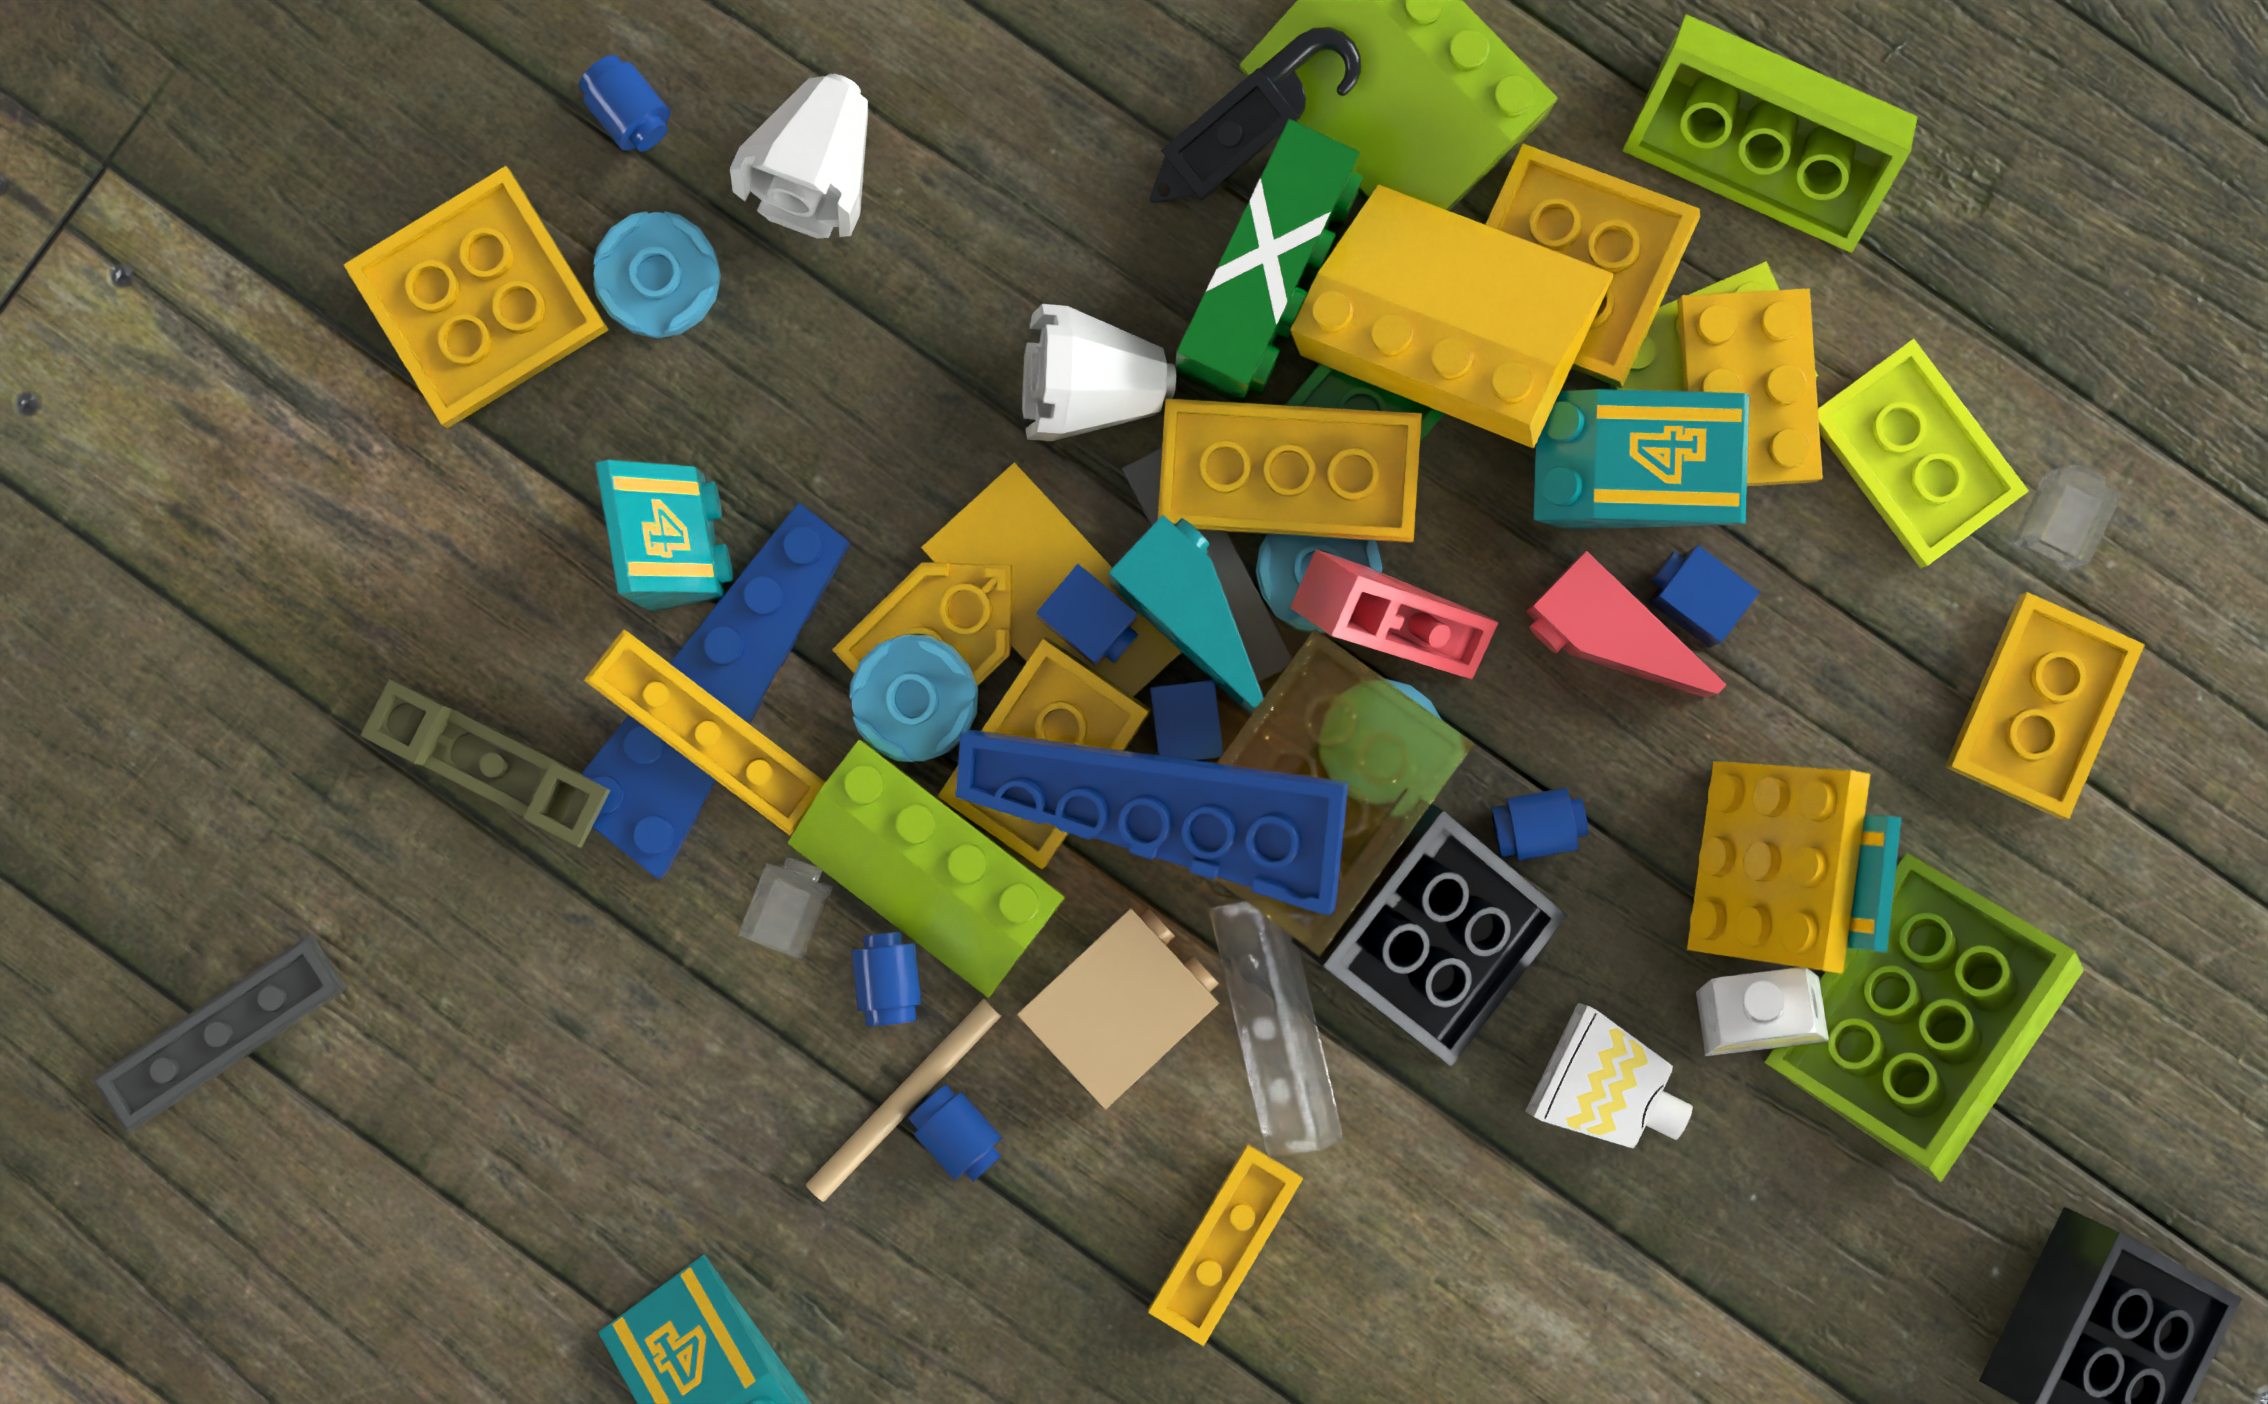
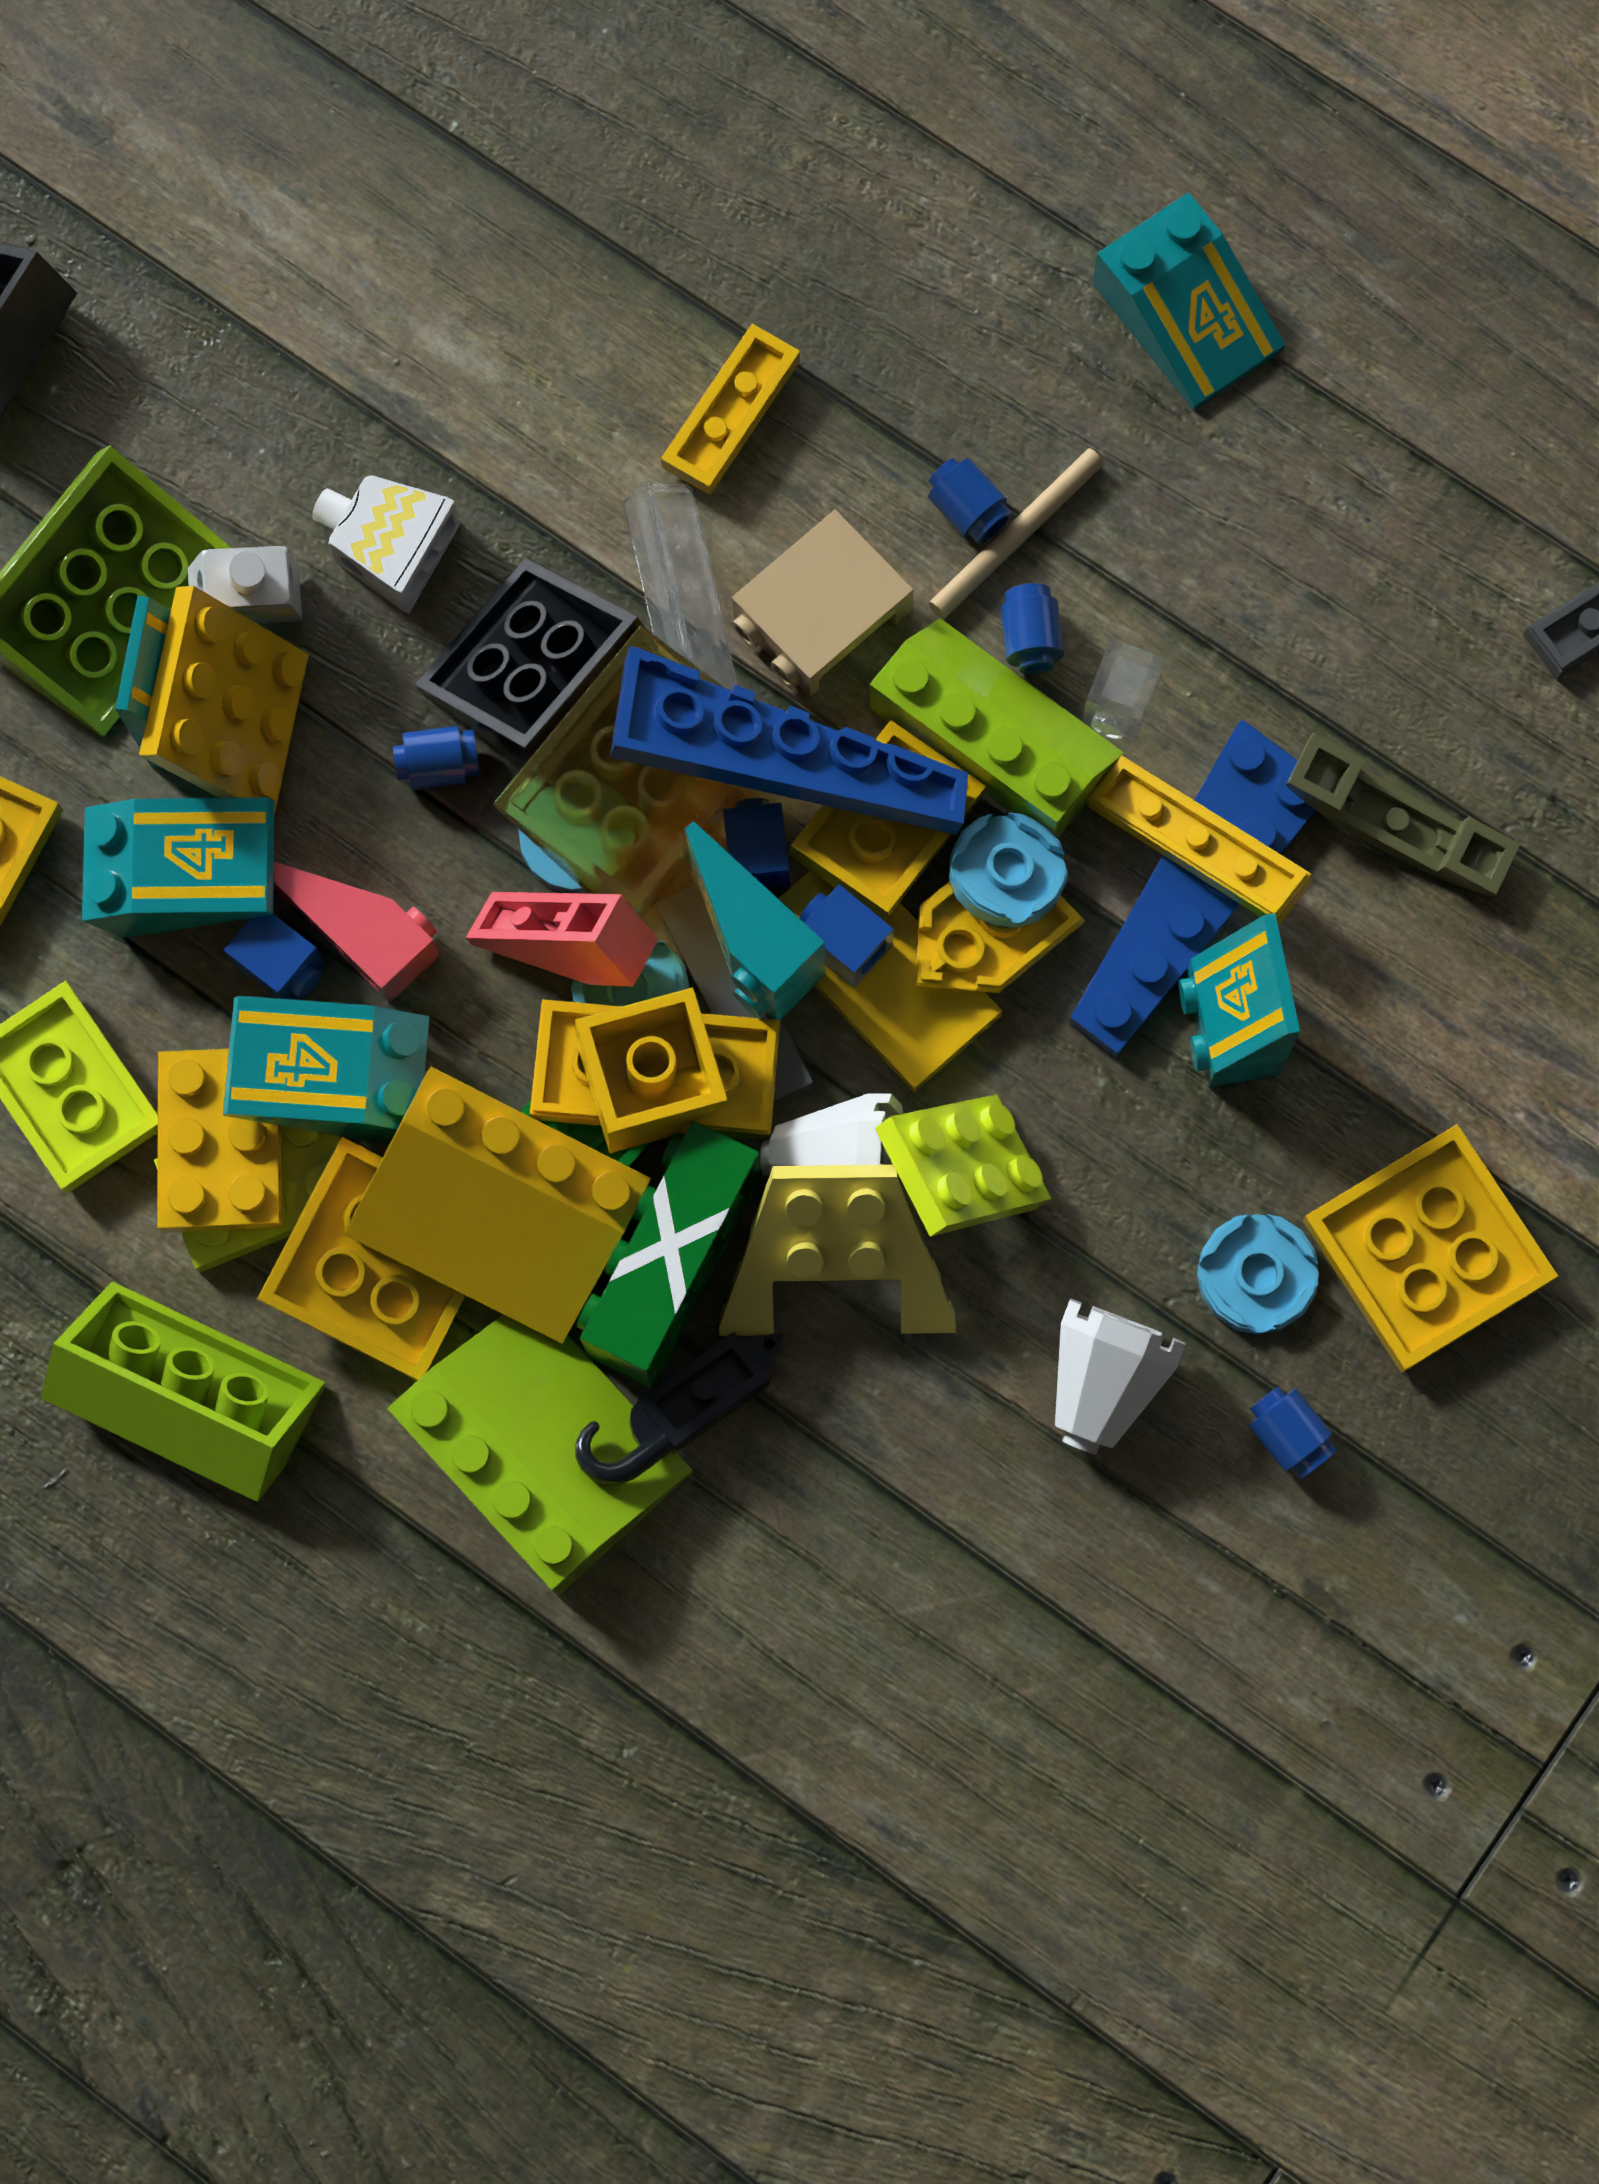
camera: 175 degrees left, 10 degrees down
none -> teal slope [82,798,275,938]
none -> yellow slope [575,987,728,1153]
none -> light yellow wing [719,1164,956,1336]
none -> neon yellow plate [875,1094,1052,1237]

